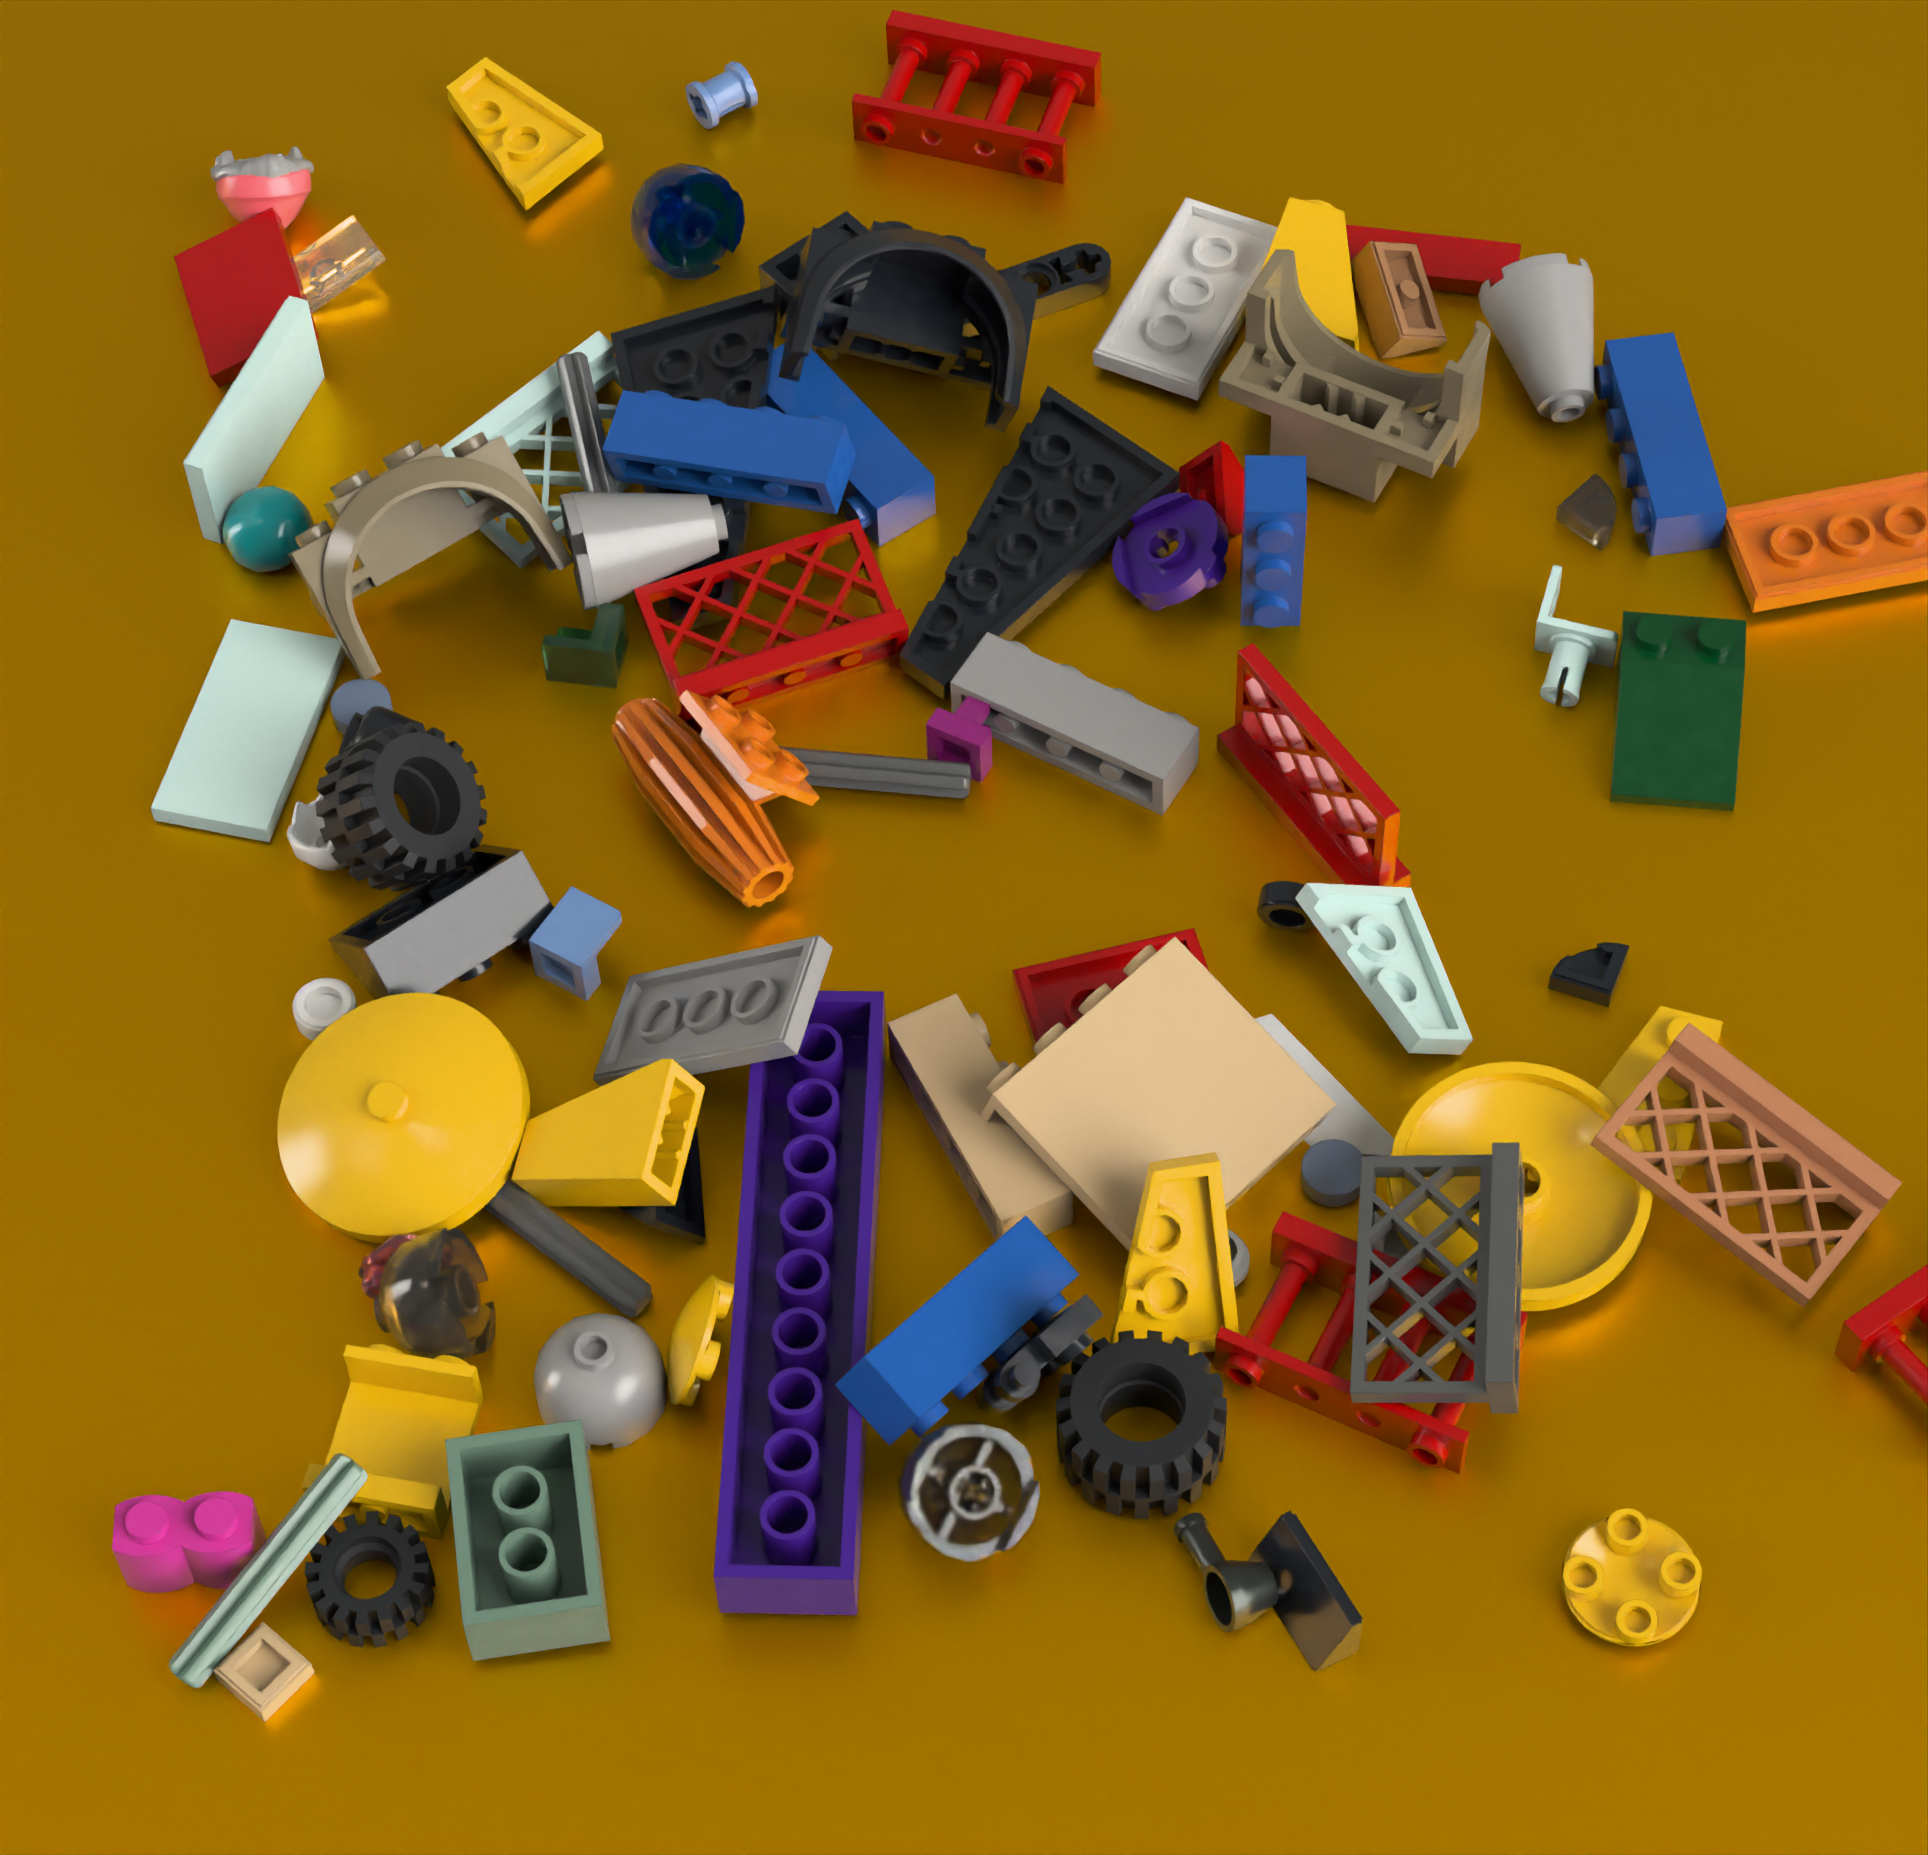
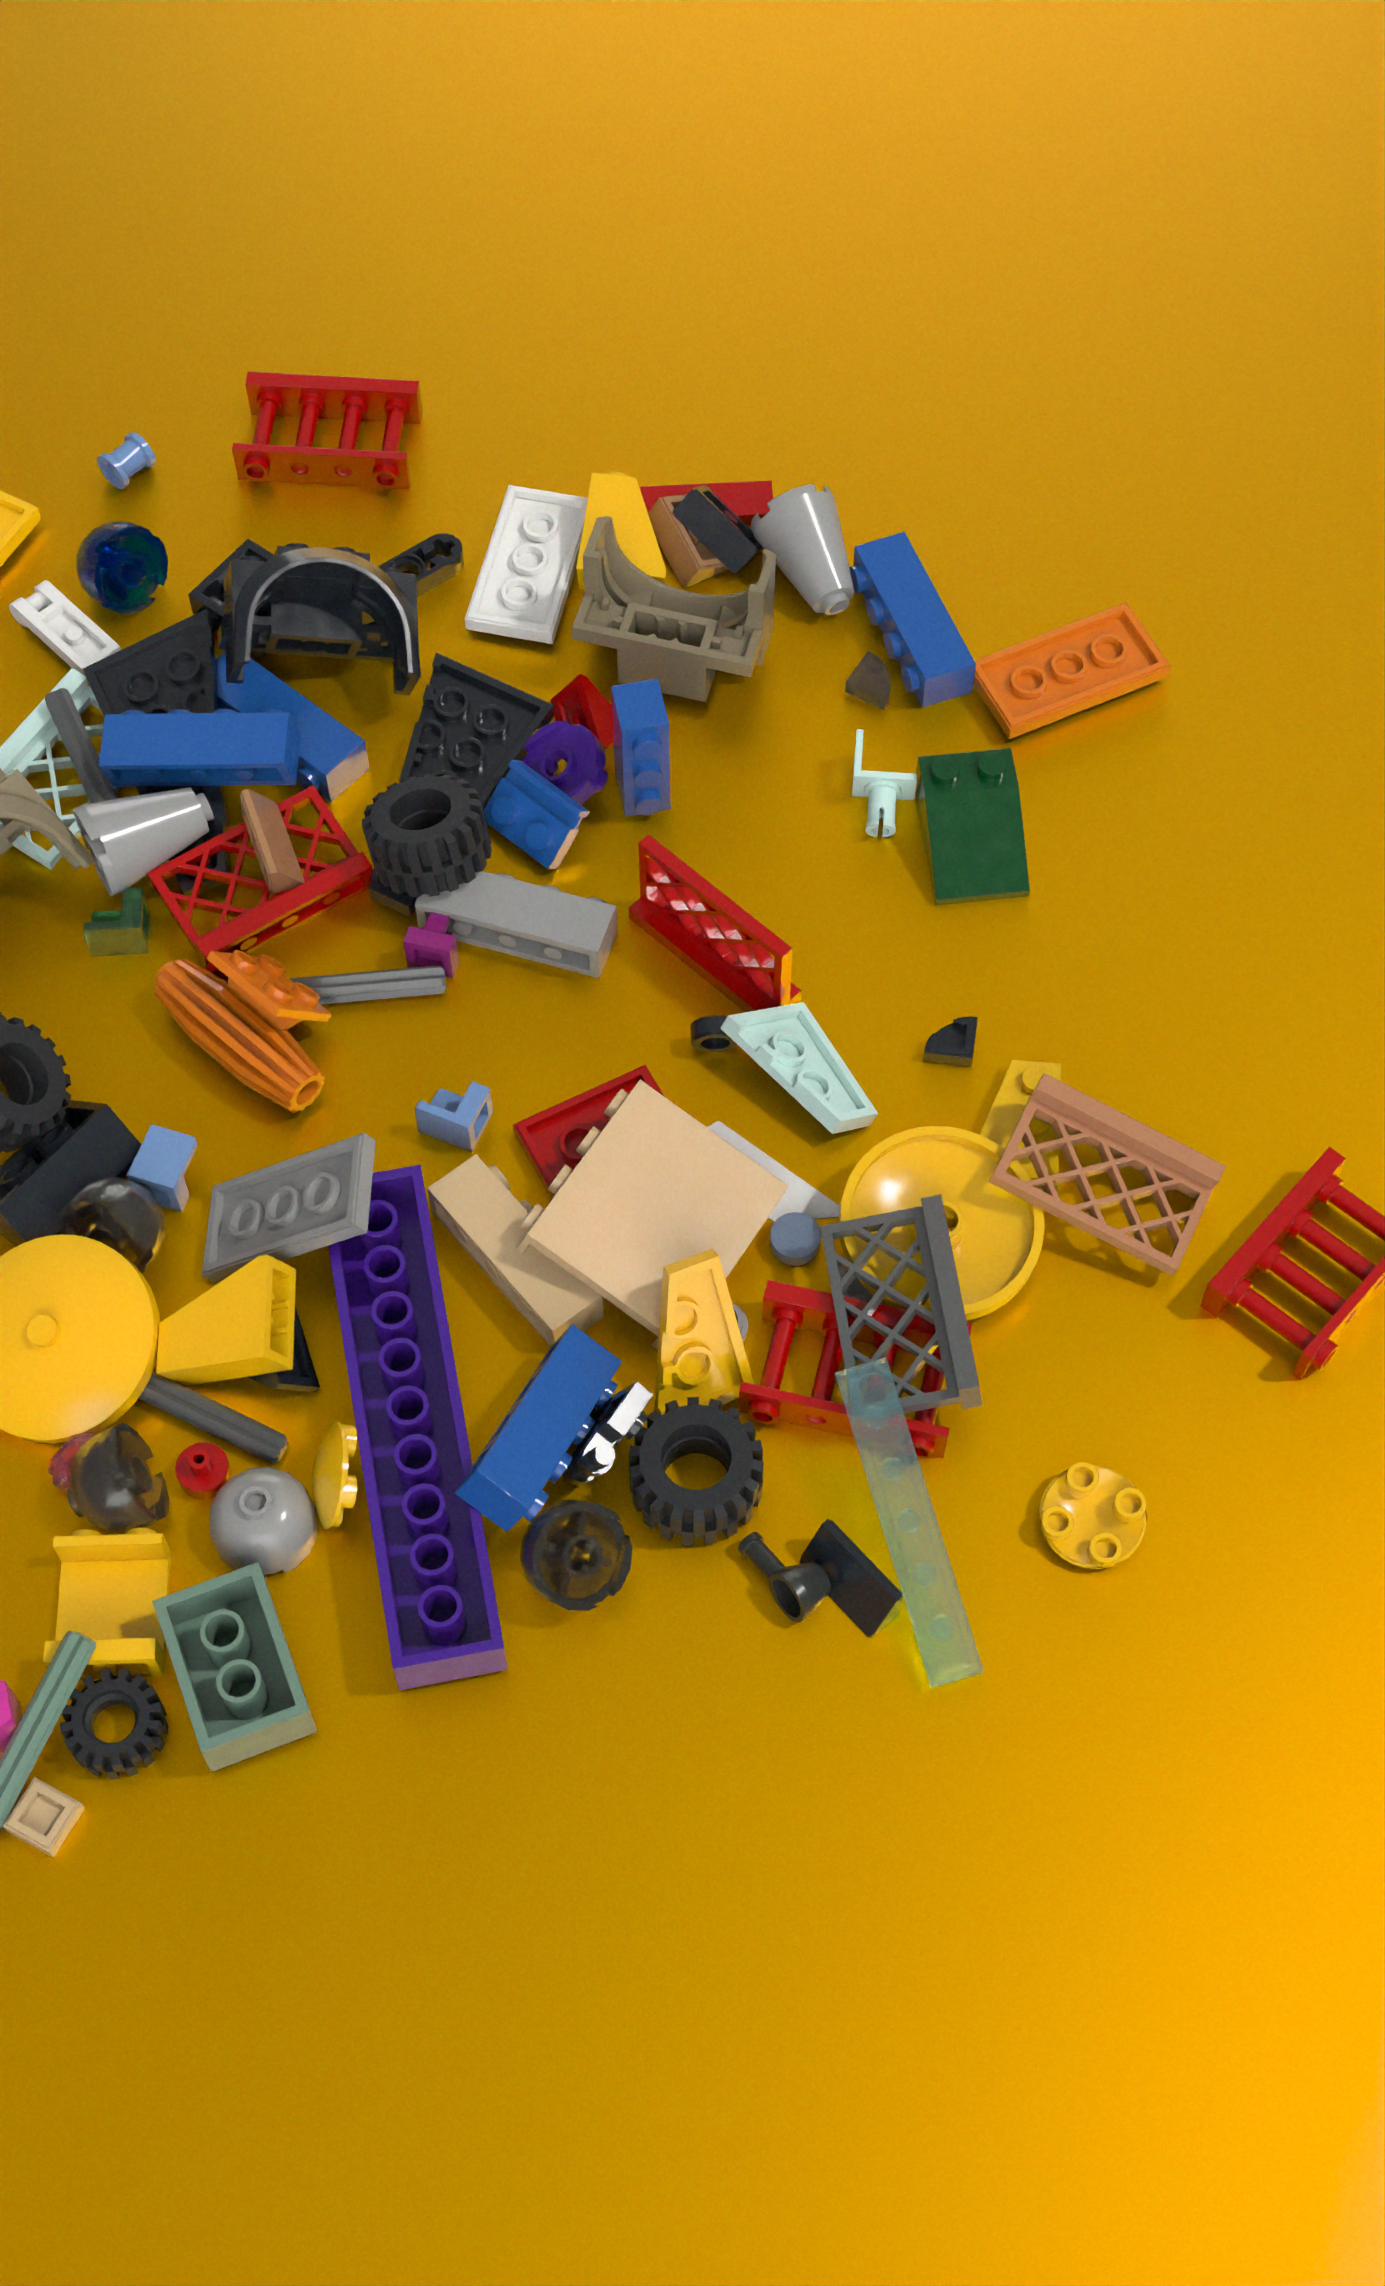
camera: 15 degrees left, 5 degrees up
none -> white plate [9,580,121,675]
none -> clear smoke cylinder [61,1177,167,1273]
none -> red tile [175,1442,232,1500]
none -> medium nougat slope [240,789,304,895]
none -> black tyre [362,774,492,897]
none -> medium blue panel [414,1081,493,1152]
none -> blue plate [483,760,590,869]
none -> black slope [673,485,764,573]
none -> clear light blue tile [835,1357,984,1688]

